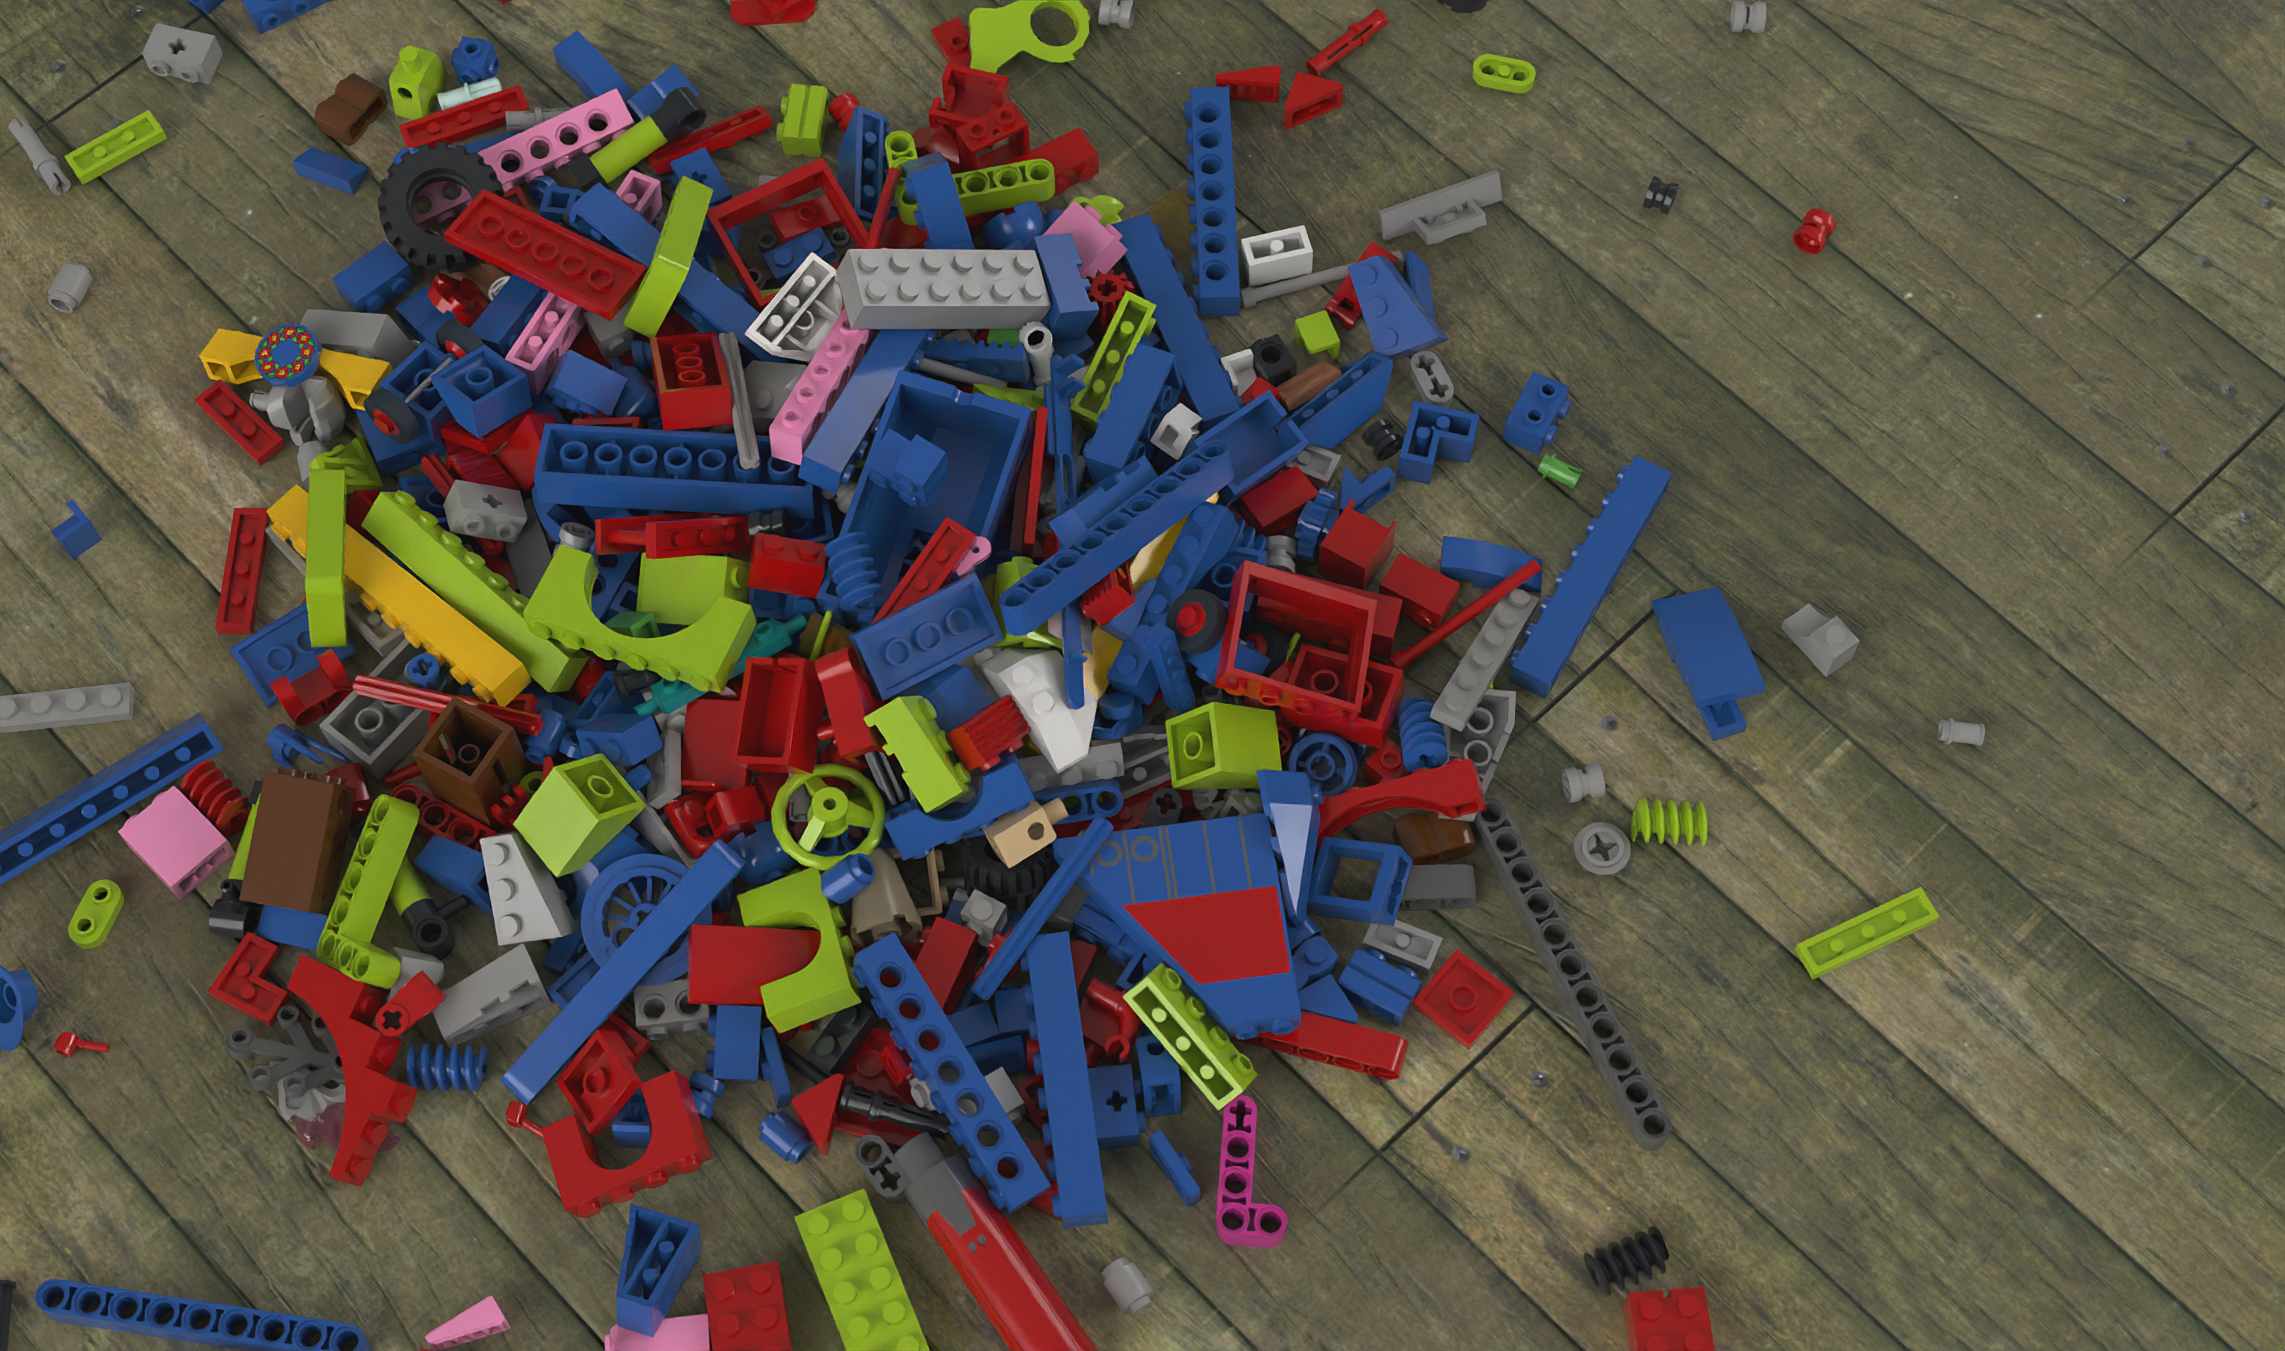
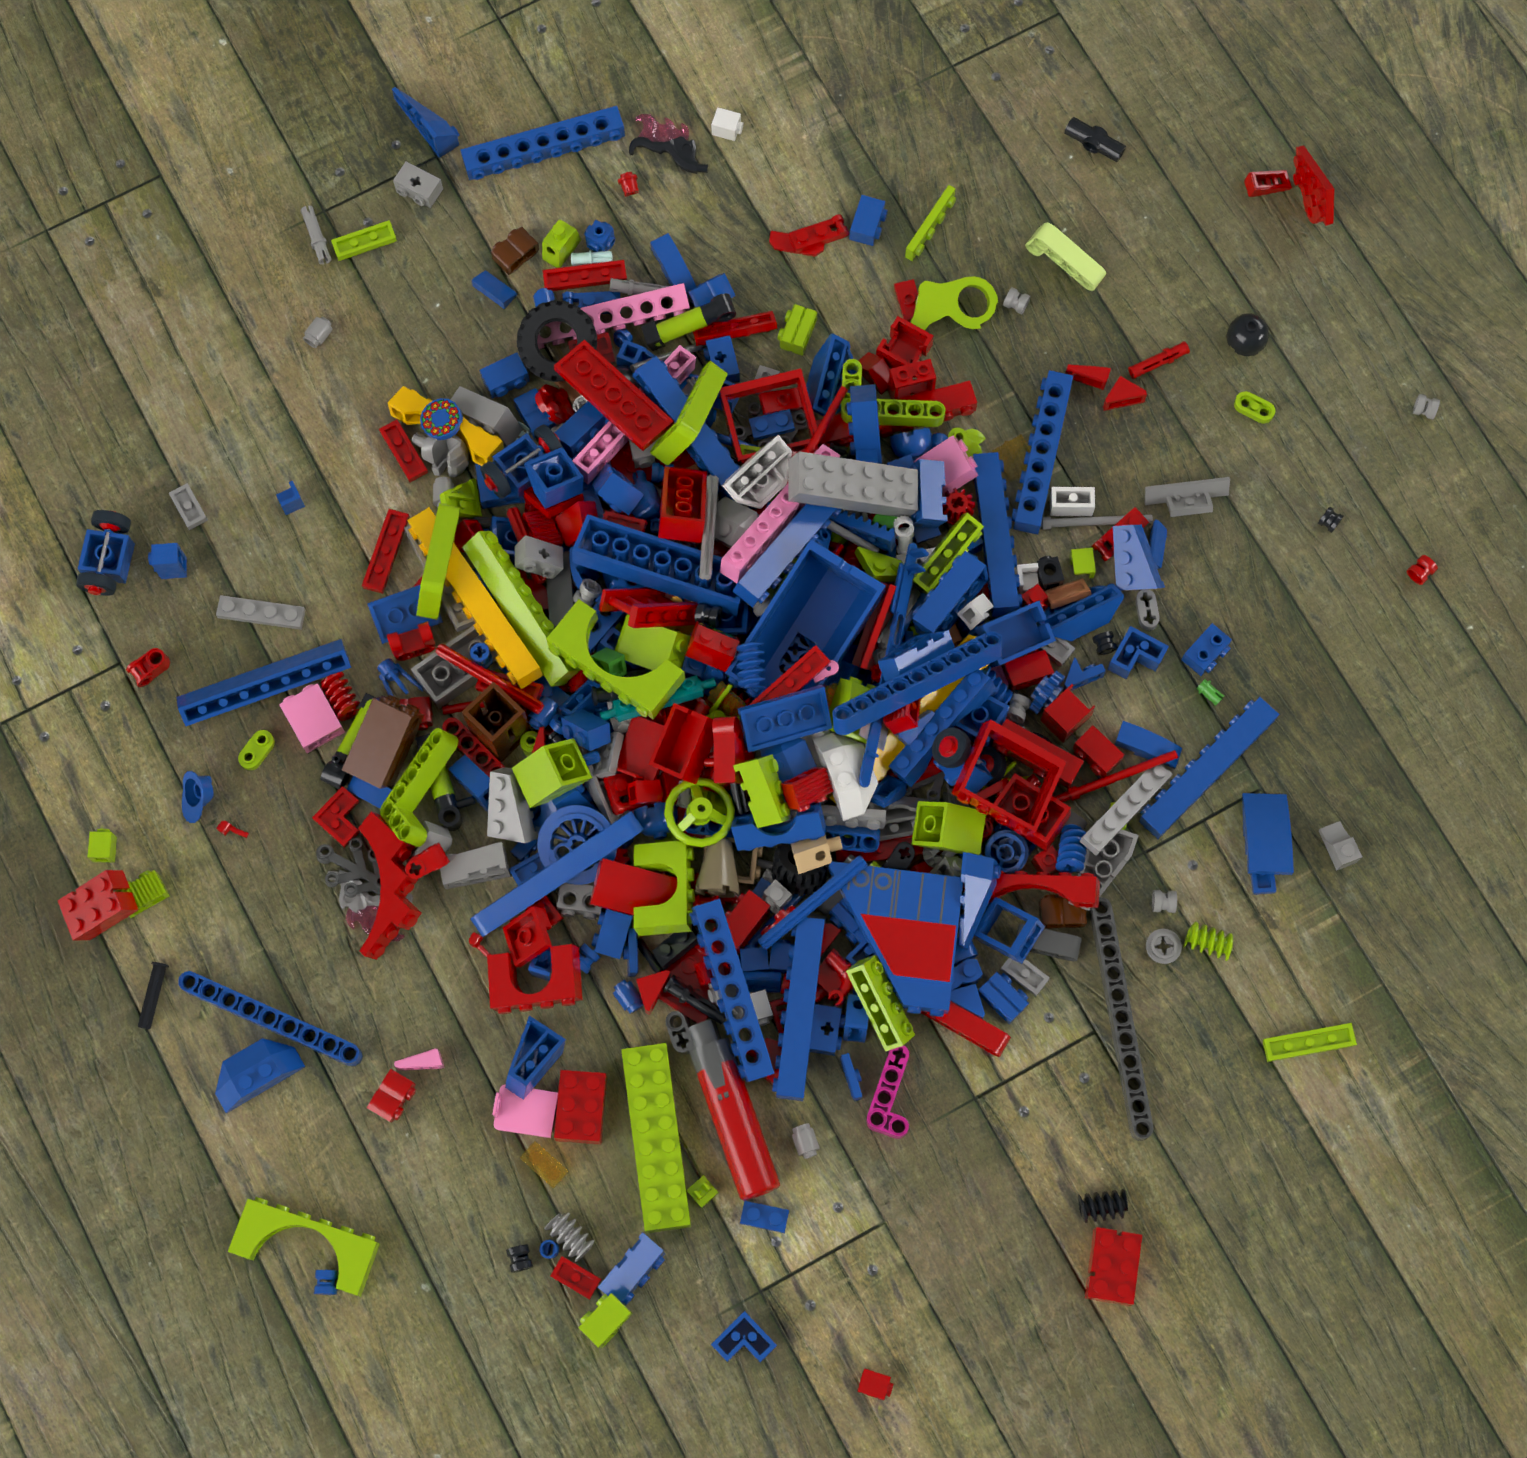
camera: 15 degrees right, 10 degrees up
blue piece [406,1043,488,1092] -> none
red hinge [490,784,529,832] -> none
blue brick [821,853,876,904] -> none
red wheel [828,92,860,134] -> none
blue brick [866,428,951,509] -> none
blue tile [1099,692,1135,720] -> none
blue piece [1143,621,1196,715] -> none
red plate [1412,949,1515,1050] -> none
light grey pin [1938,717,1985,746] -> none

